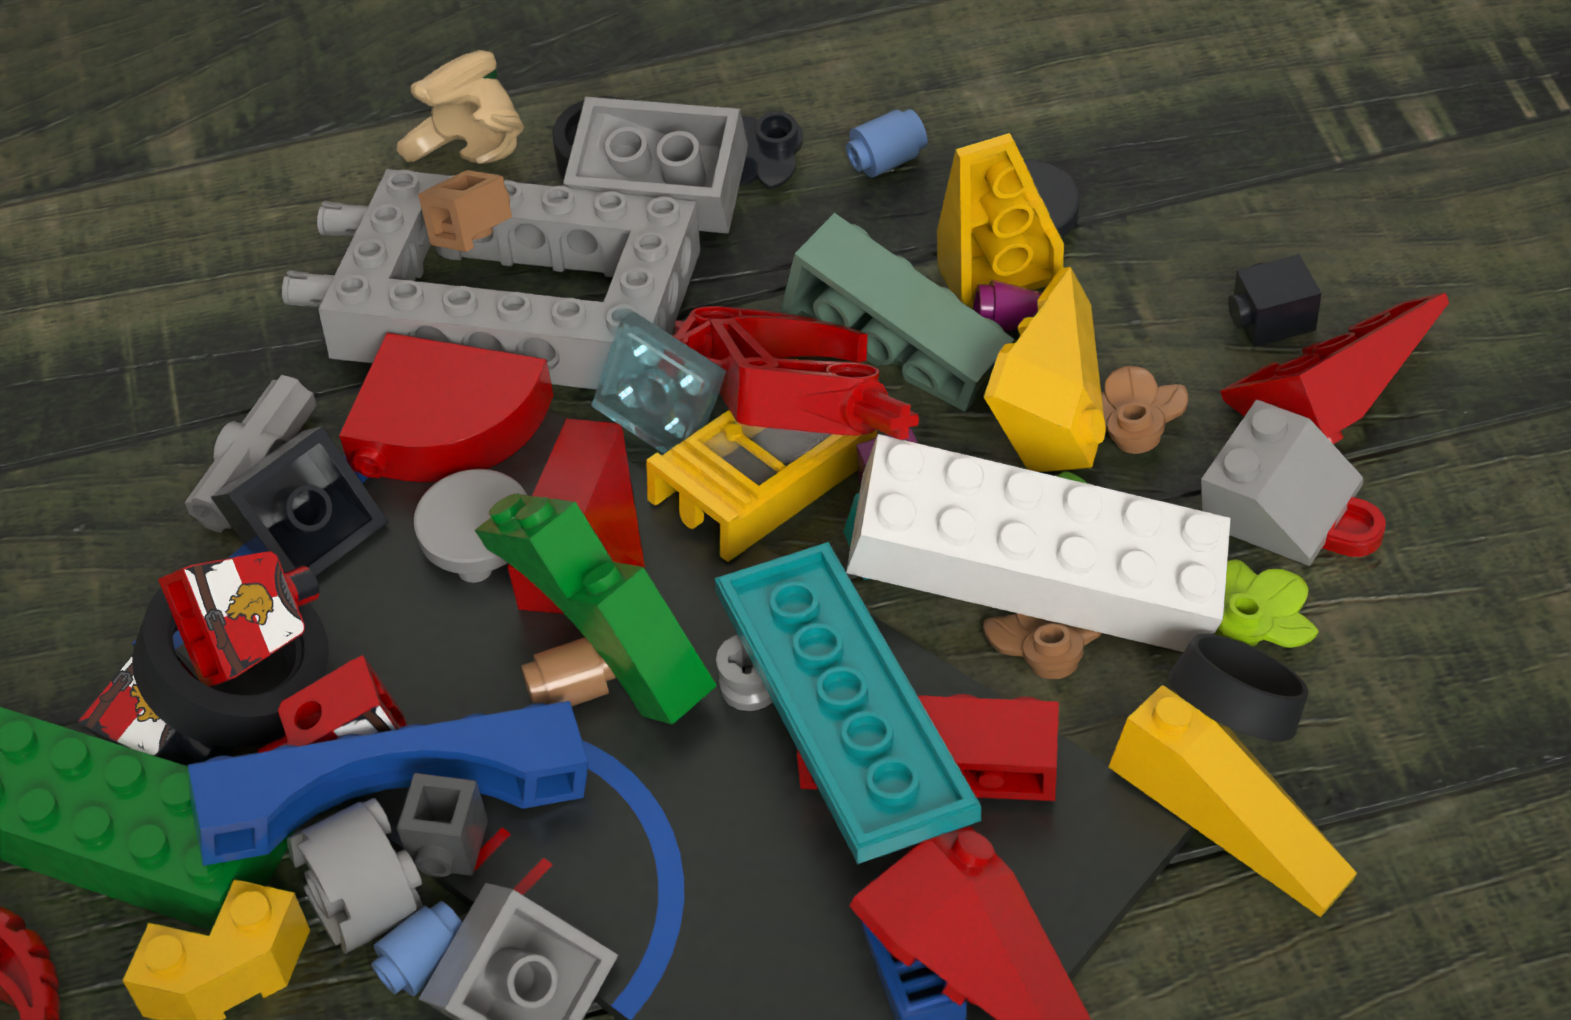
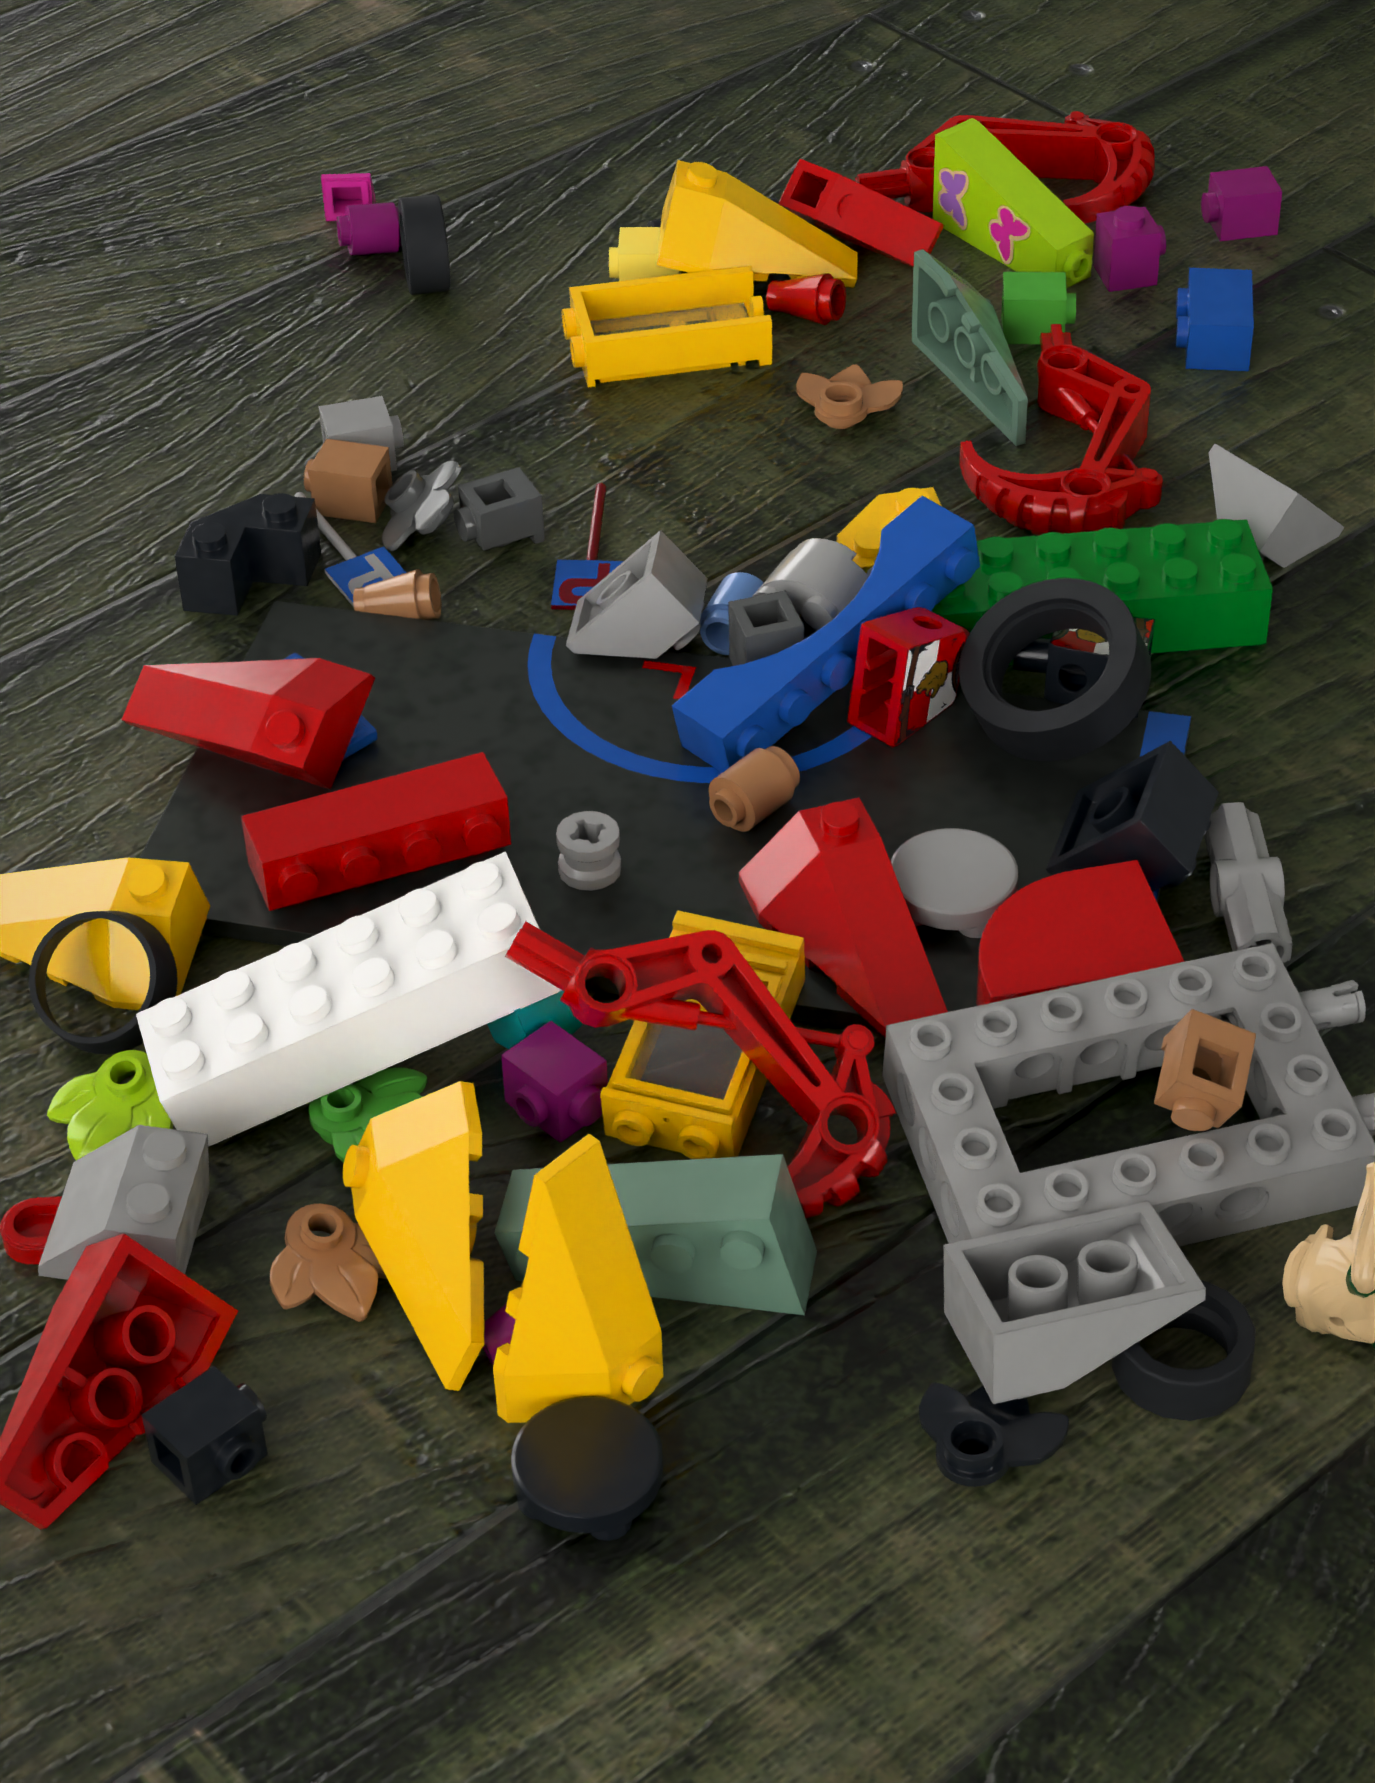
camera: 150 degrees right, 10 degrees down
torso [158,551,319,687] -> none
green arch [475,493,717,725] -> none
clear light blue plate [592,311,727,454] -> none
teal tile [714,542,981,864] -> none
medium blue brick [846,109,928,177] -> none

